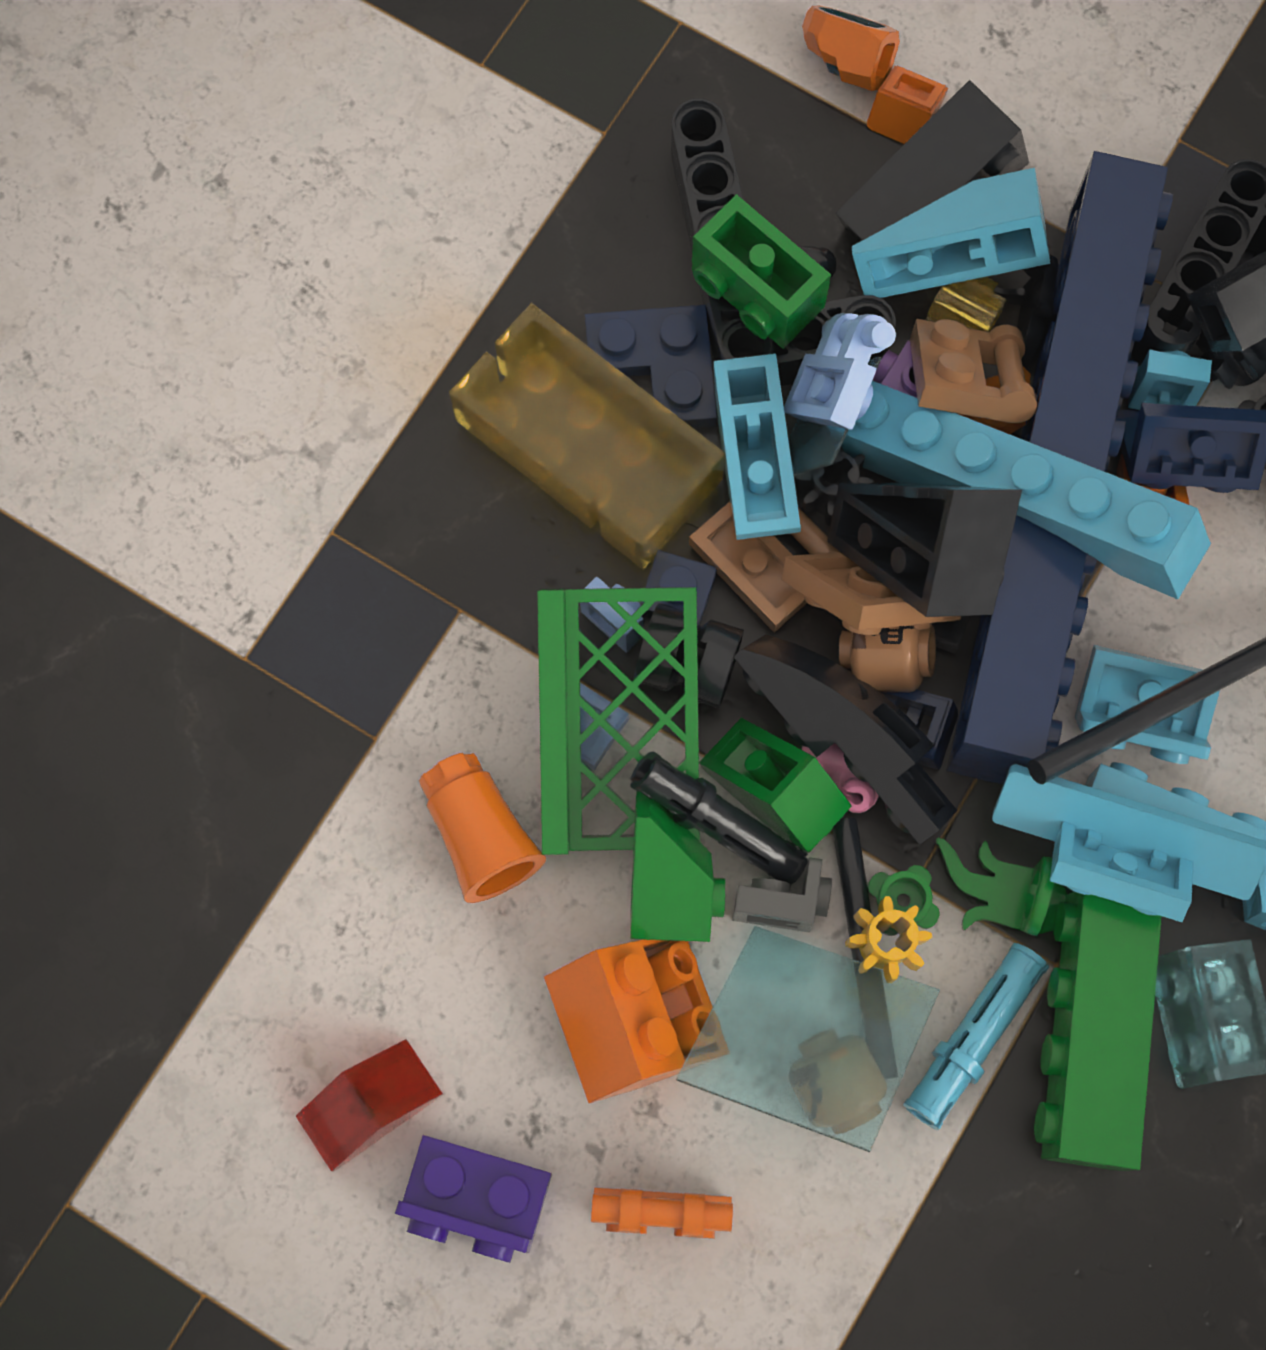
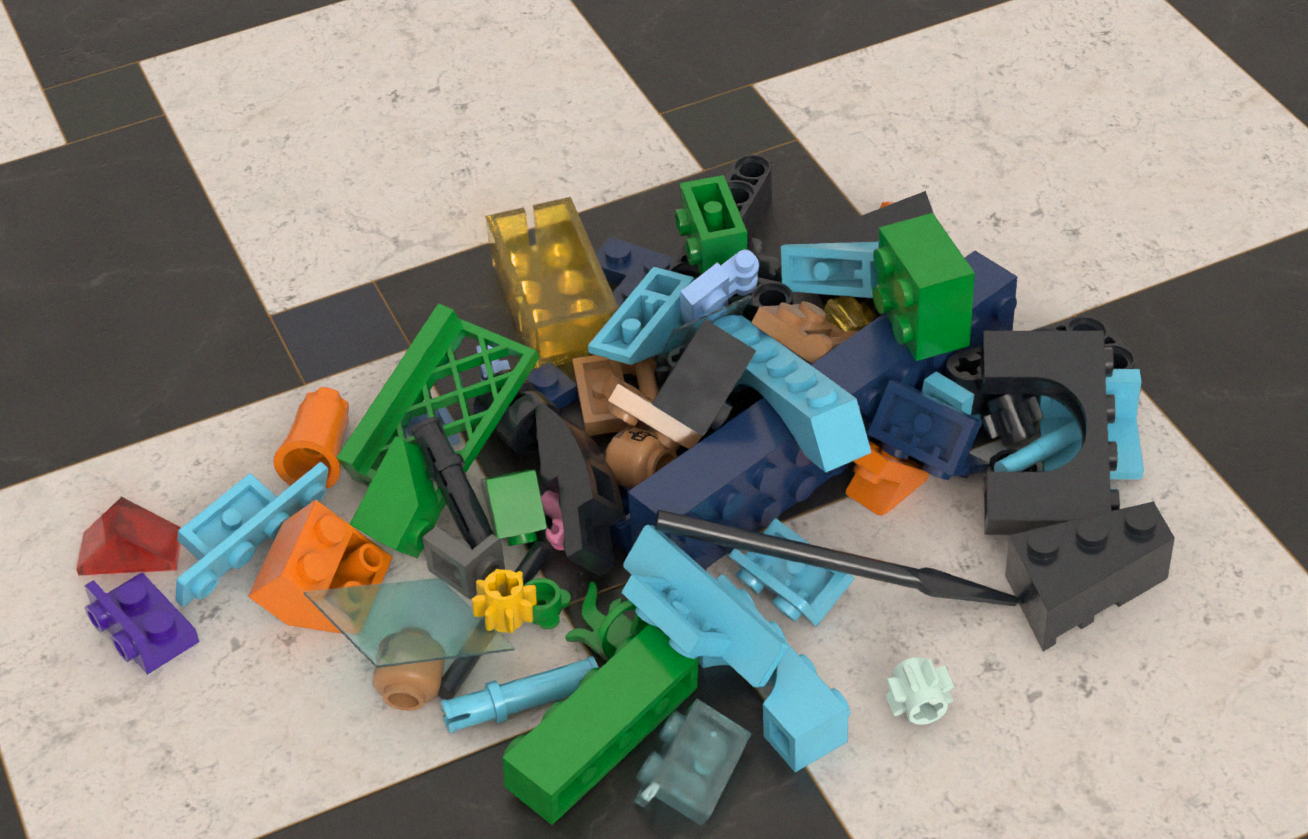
camera: 35 degrees right, 30 degrees down
orange plate [591,1187,733,1239] -> none
orange rock [802,5,900,91] -> none
none -> medium azure bracket [175,462,329,607]
none -> green brick [872,213,975,361]

